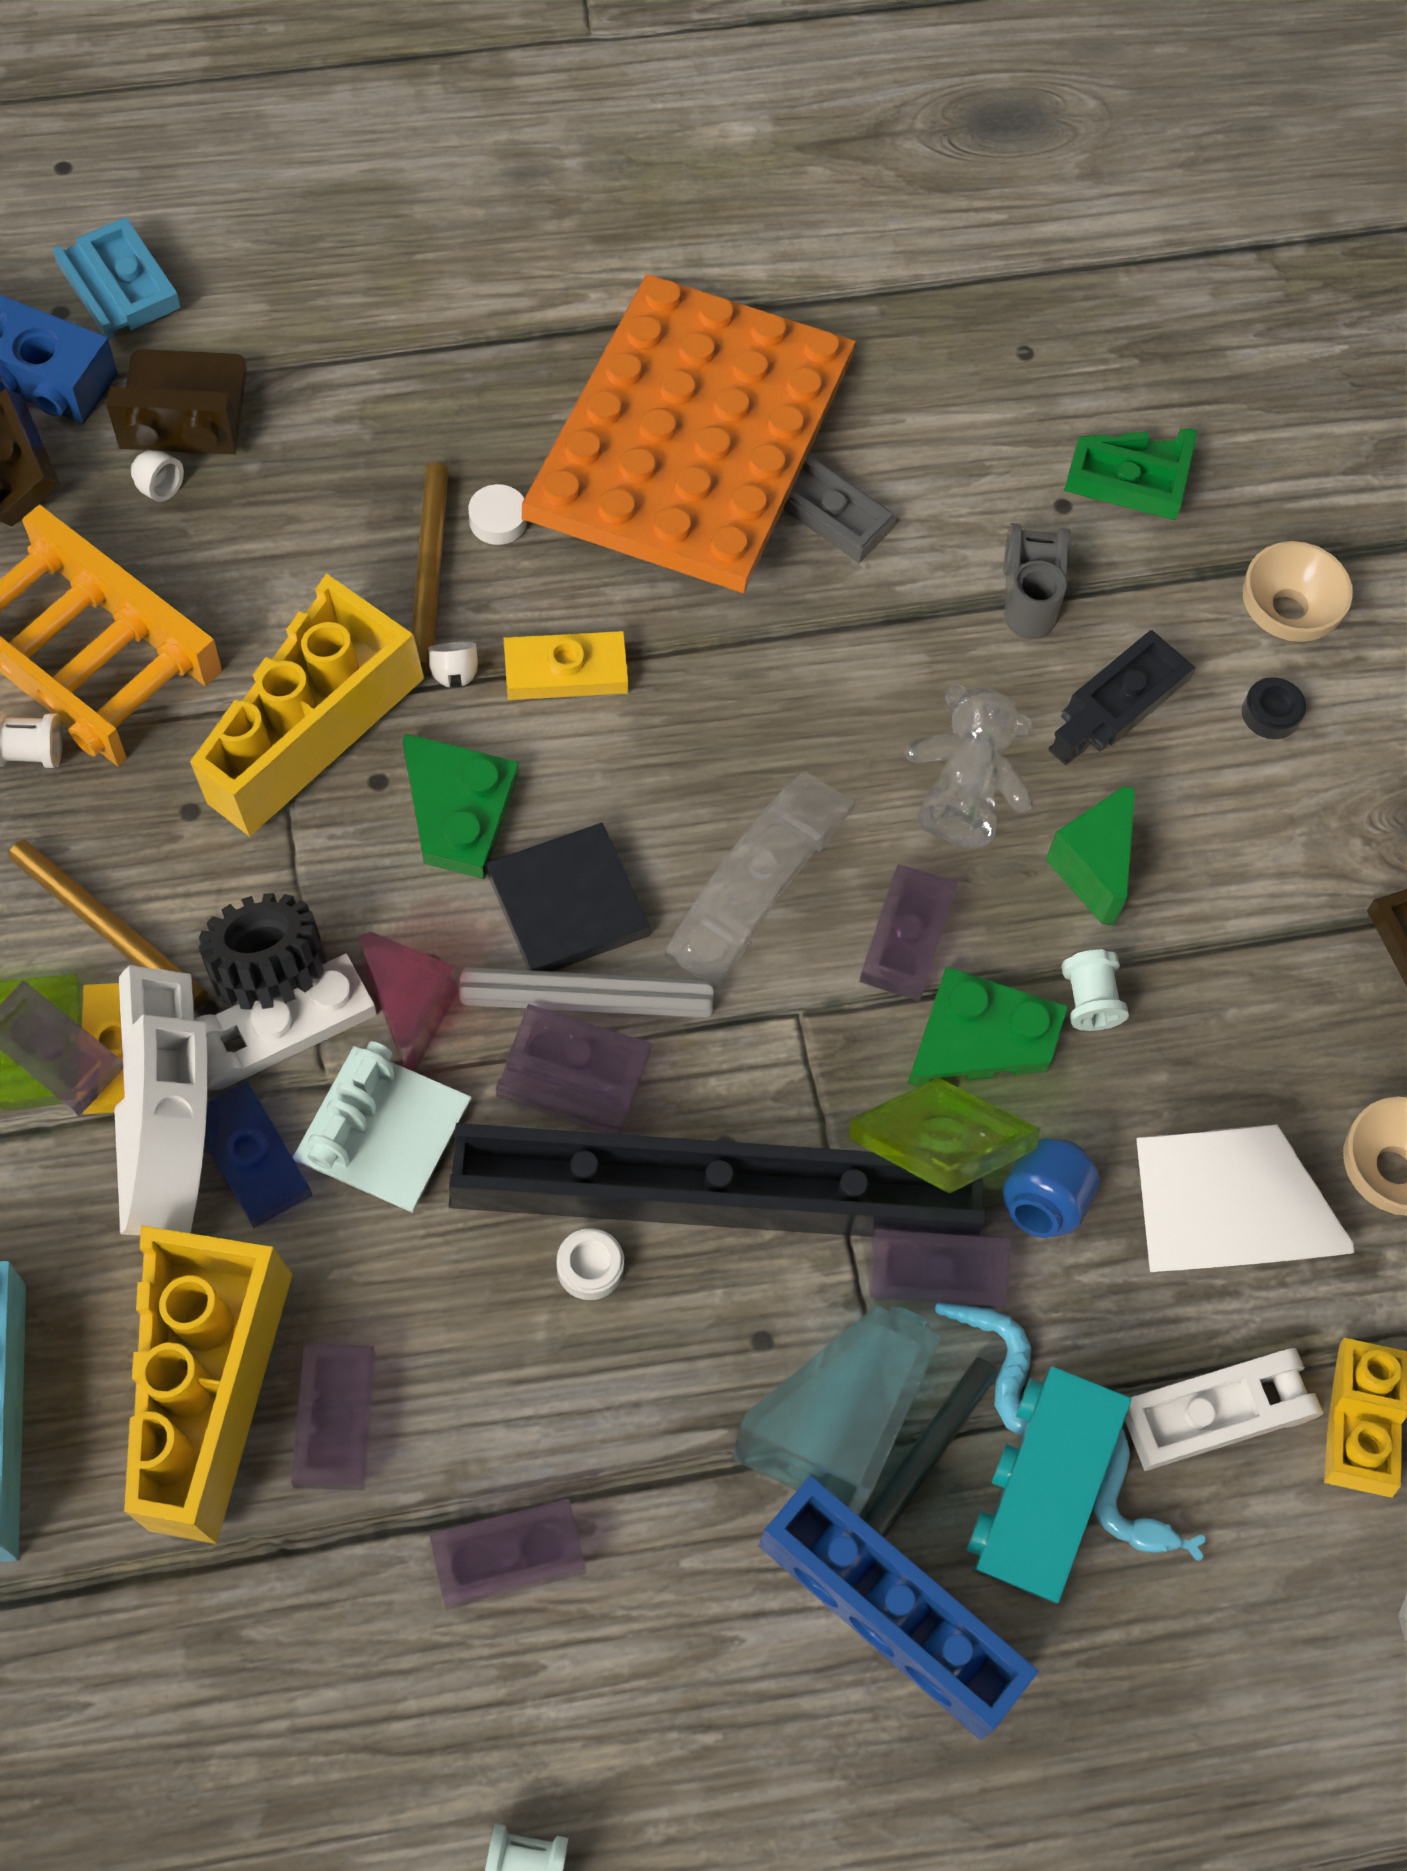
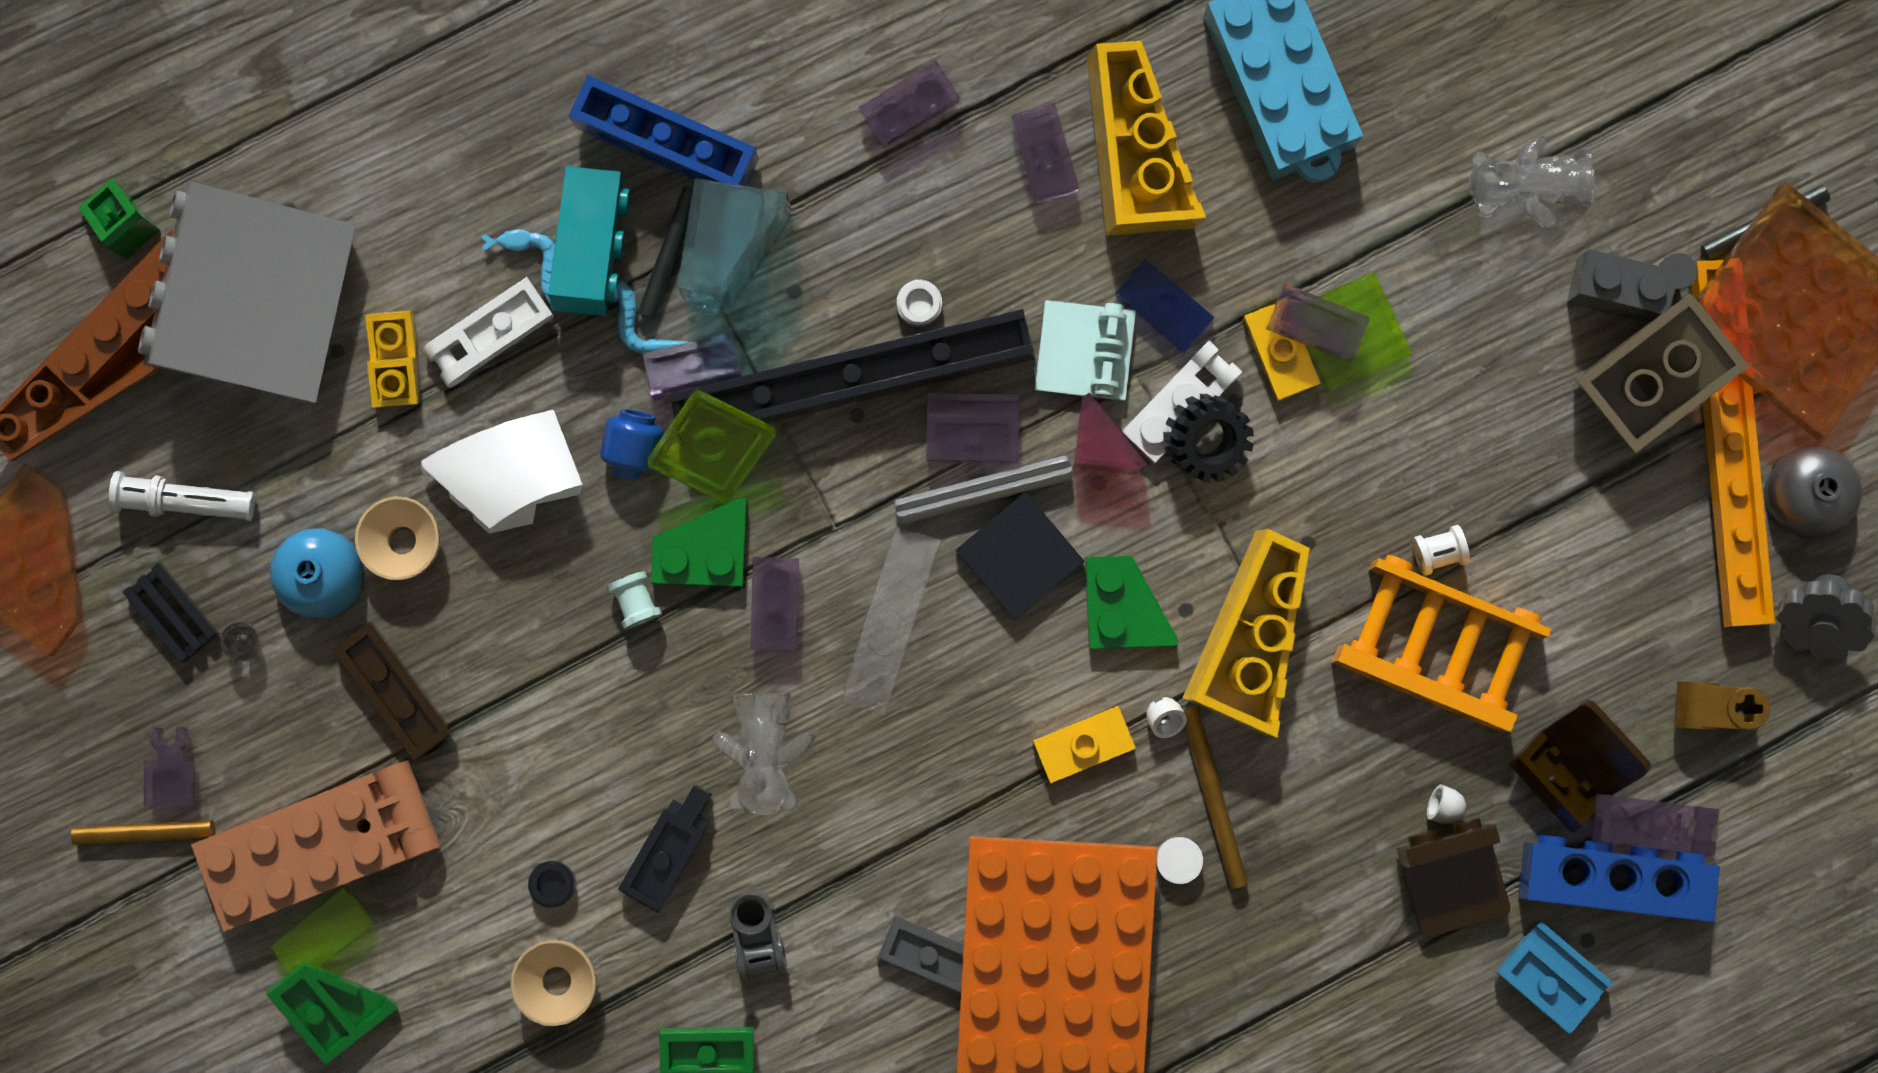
camera: 170 degrees right, 20 degrees up
pearl gold bar [8,839,208,1011] -> none
white slope [114,965,207,1236] -> none
green slope [1045,786,1135,926] -> none

